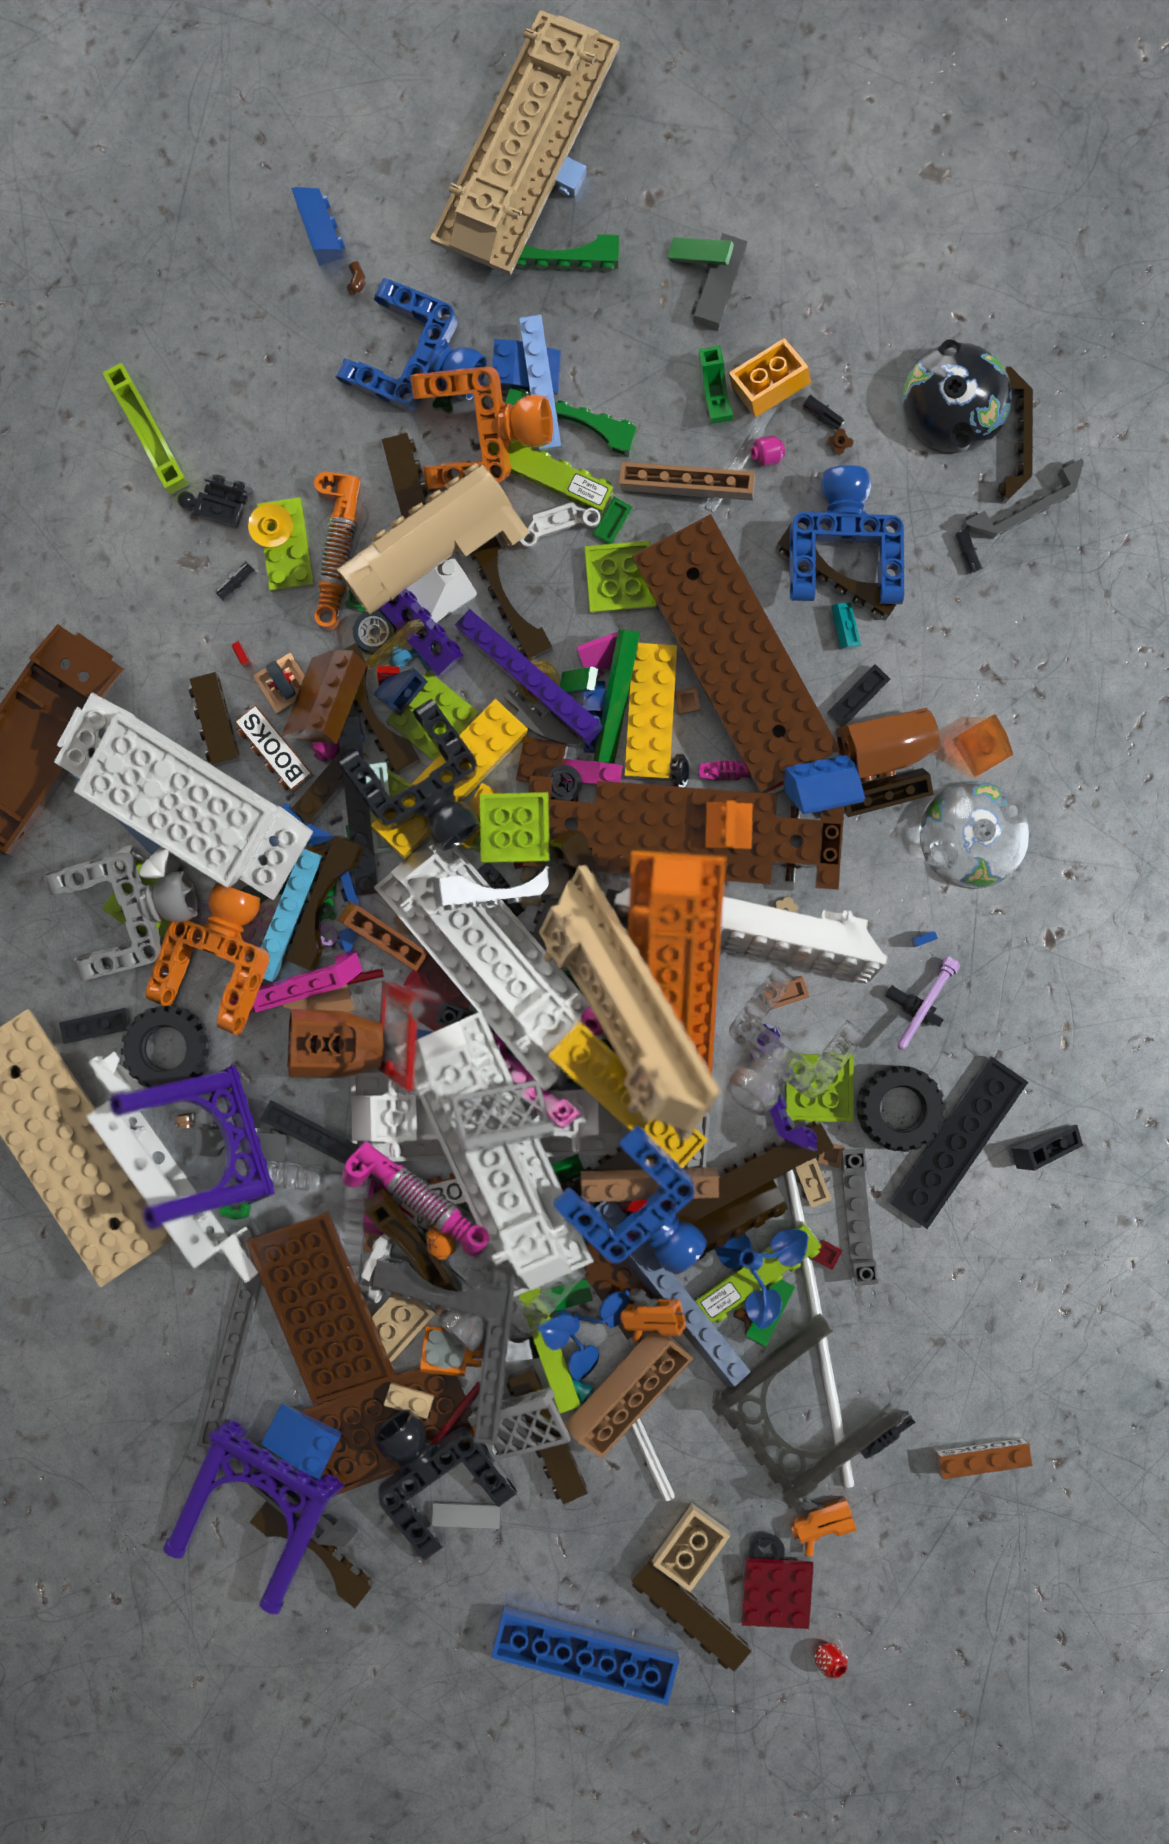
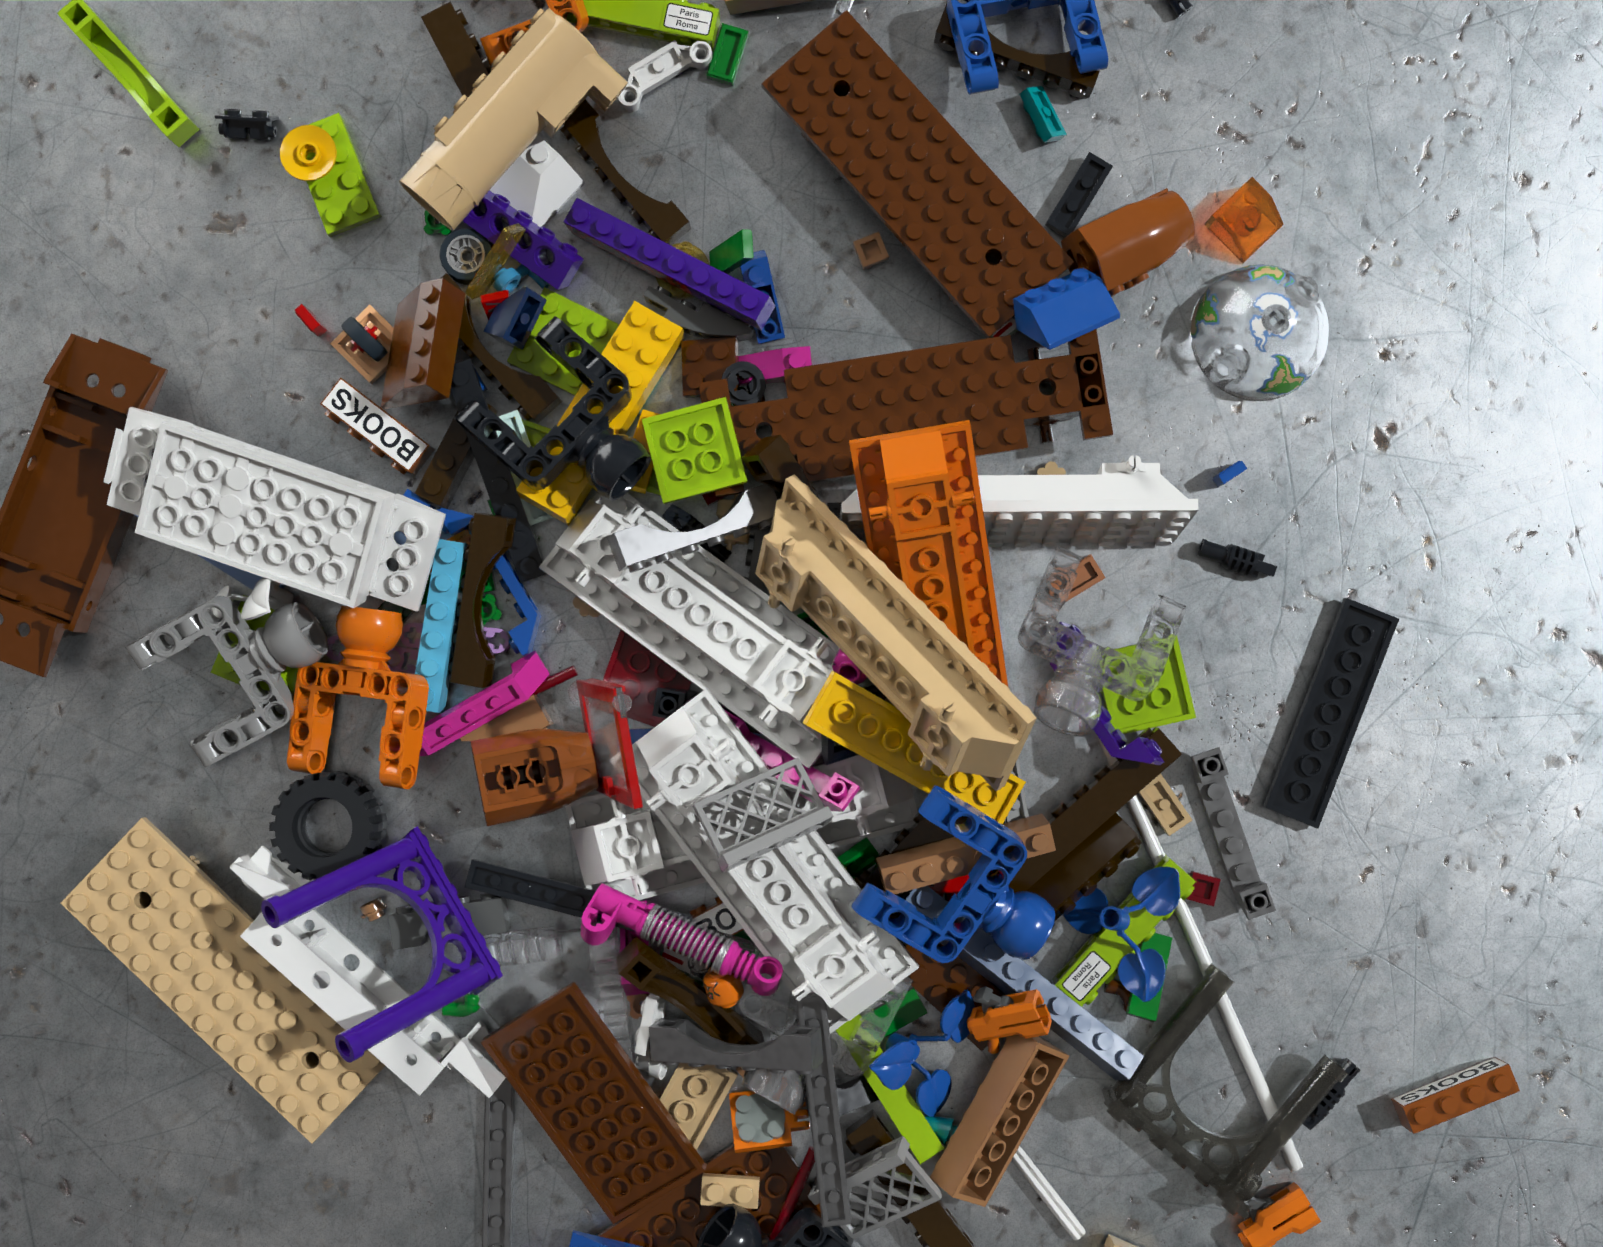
camera: 10 degrees left, 0 degrees up
black plate [59,1008,130,1044] -> none
black plate [177,491,243,527] -> none
dark brown brick [188,672,241,767] -> none
black pin [213,560,255,601] -> none
dark pink head [311,740,340,763] -> none
orange piece [314,472,361,631] -> none
dark orange brick [338,902,428,971] -> none
dark pink slope [577,632,618,679] -> none
lime plate [584,541,656,613] -> none
green tile [593,629,640,763] -> none
yellow brick [624,643,677,781] -> none
black gear [670,754,689,787] -> none
dark pink hinge [699,761,751,781] -> none
orange bracket [705,801,753,849] -> none
medium nougat plate [817,1143,845,1168] -> none
dark brown brick [844,768,934,817] -> none
black tyre [856,1065,946,1152] -> none
lavender piece [897,957,961,1050] -> none
black slope [1011,1125,1083,1171] -> none

